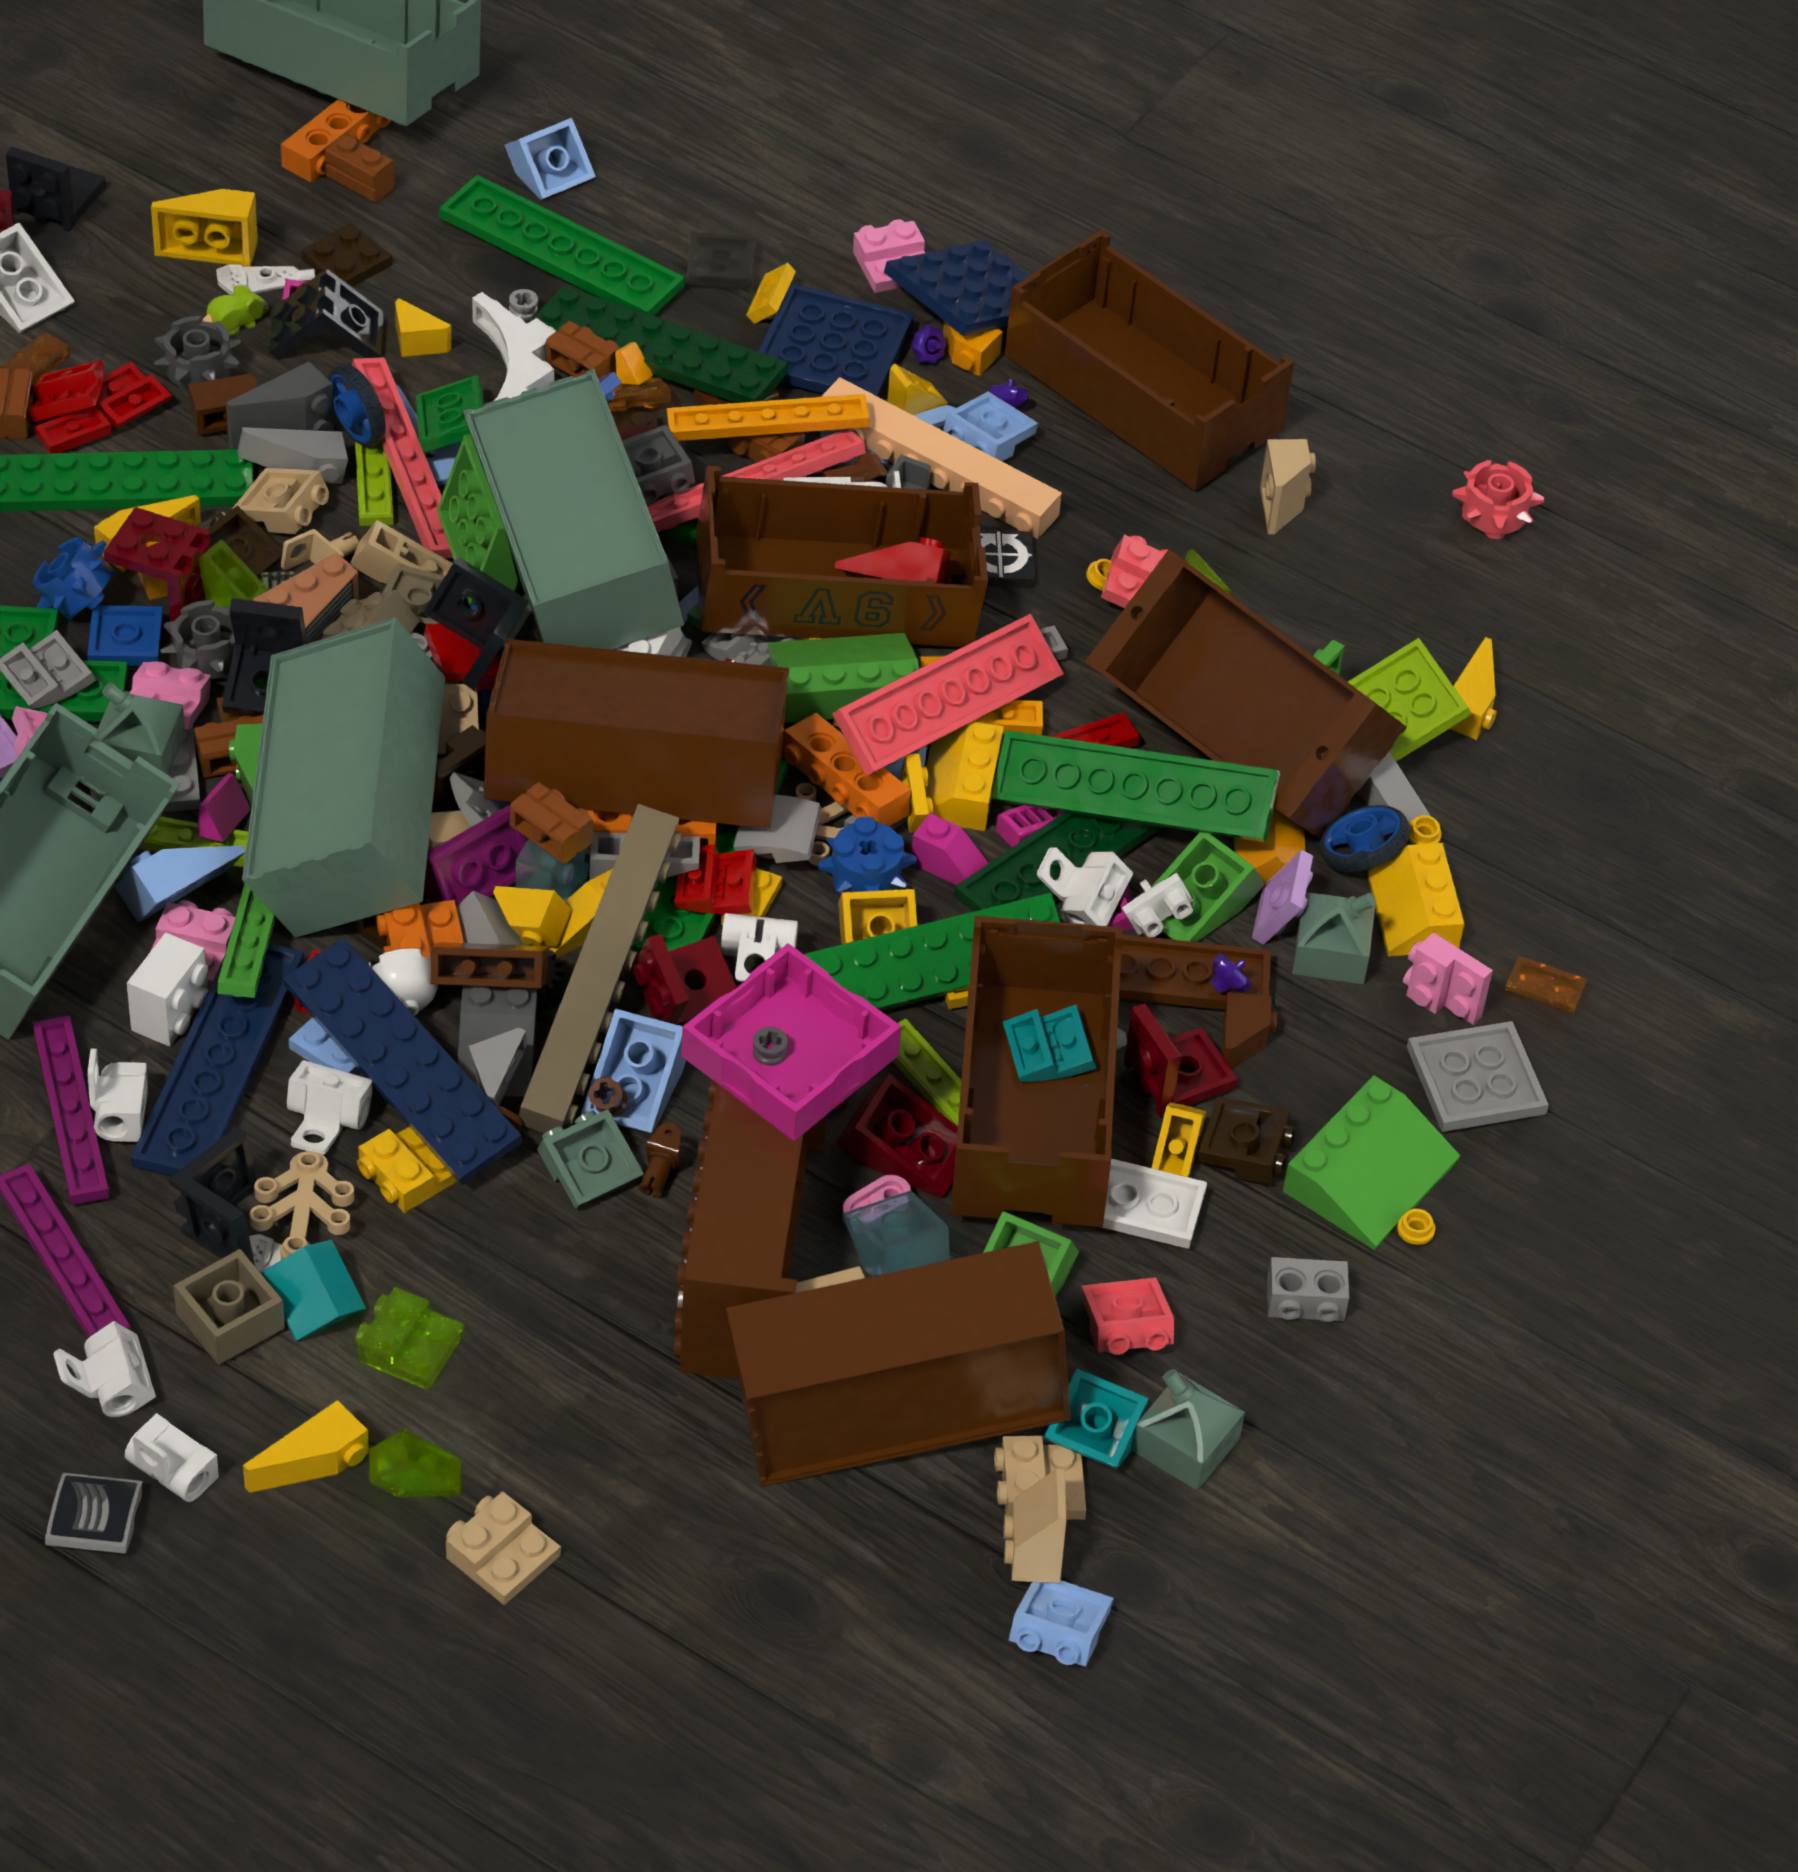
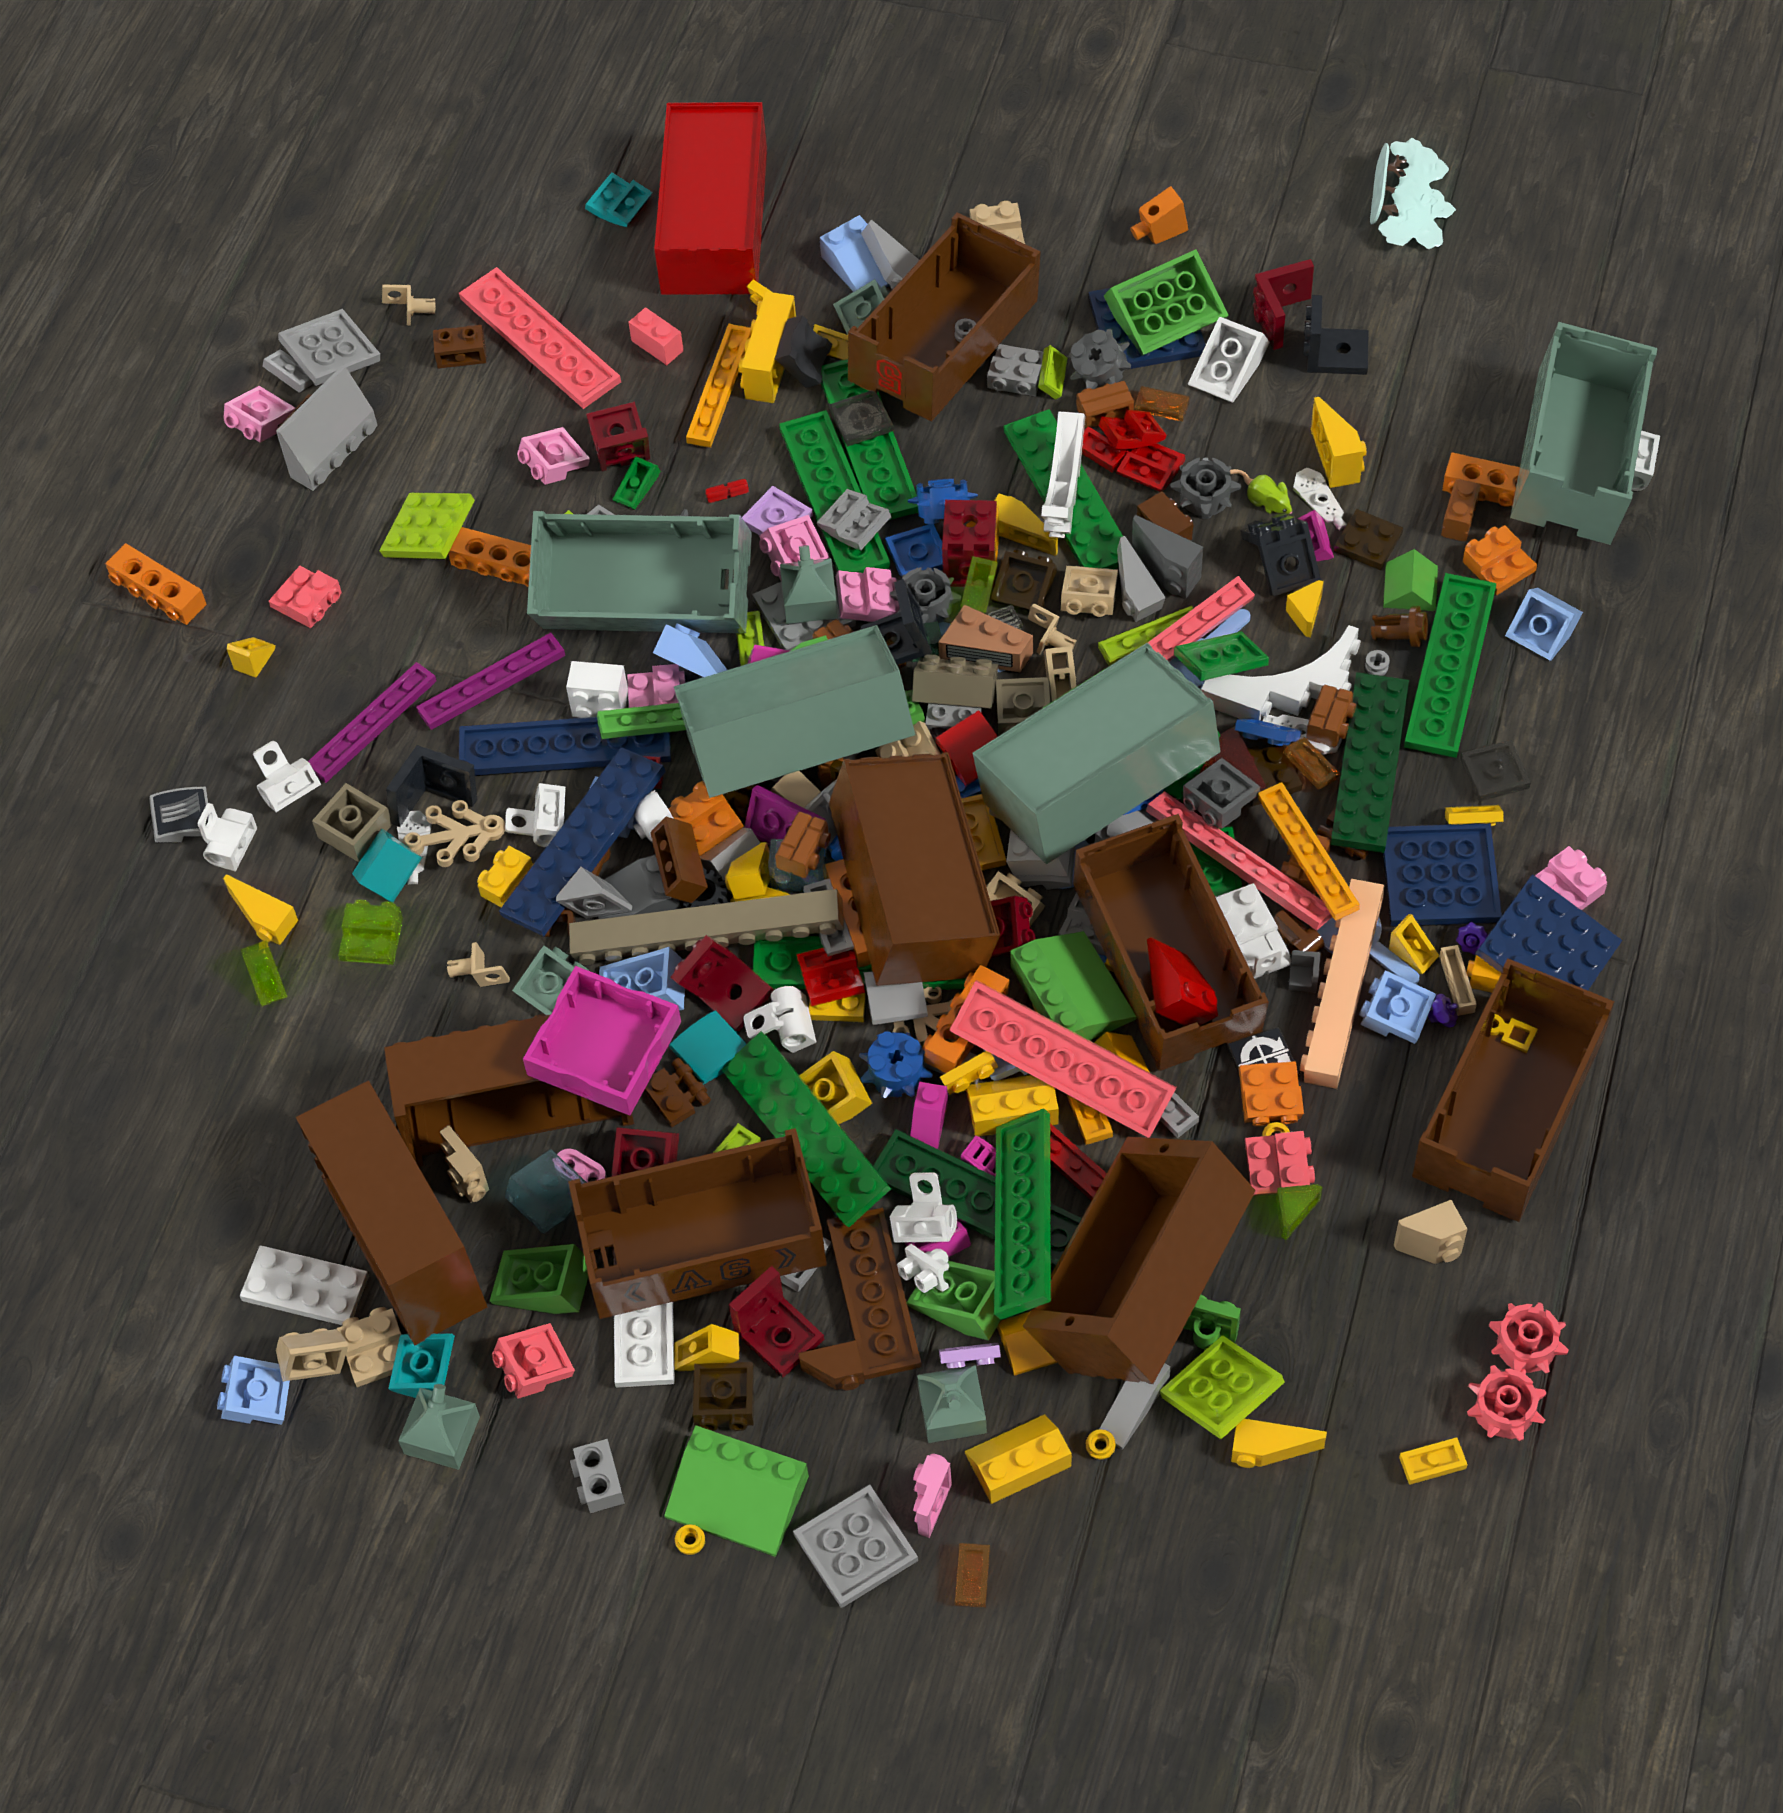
camera: 80 degrees right, 10 degrees up
white piece [88,1049,148,1142] -> none
wheel [328,364,386,447] -> none
black bracket [423,556,529,690] -> none
tan plate [446,1491,561,1605] -> none
reddish brown bush [588,1077,629,1118] -> none
light orange slope [615,342,653,385] -> none
dark grey bush [753,1027,787,1066] -> none
teal slope [1003,1005,1097,1082] -> none
dark purple piece [1211,953,1252,994] -> none
wheel [1320,805,1410,872] -> none
none -> white plate [240,1245,369,1325]
none -> tan bracket [447,942,510,987]
none -> white arch [1041,412,1085,538]
none -> orange plate [1239,1061,1304,1126]
none -> reddish brown piece [1371,606,1428,647]
none -> bright green slope [1383,549,1438,611]
none -> yellow plate [1399,1438,1468,1485]
none -> tan piece [1439,945,1476,1016]
none -> orange plate [1463,525,1537,596]
none -> coral brick [1489,1302,1569,1373]

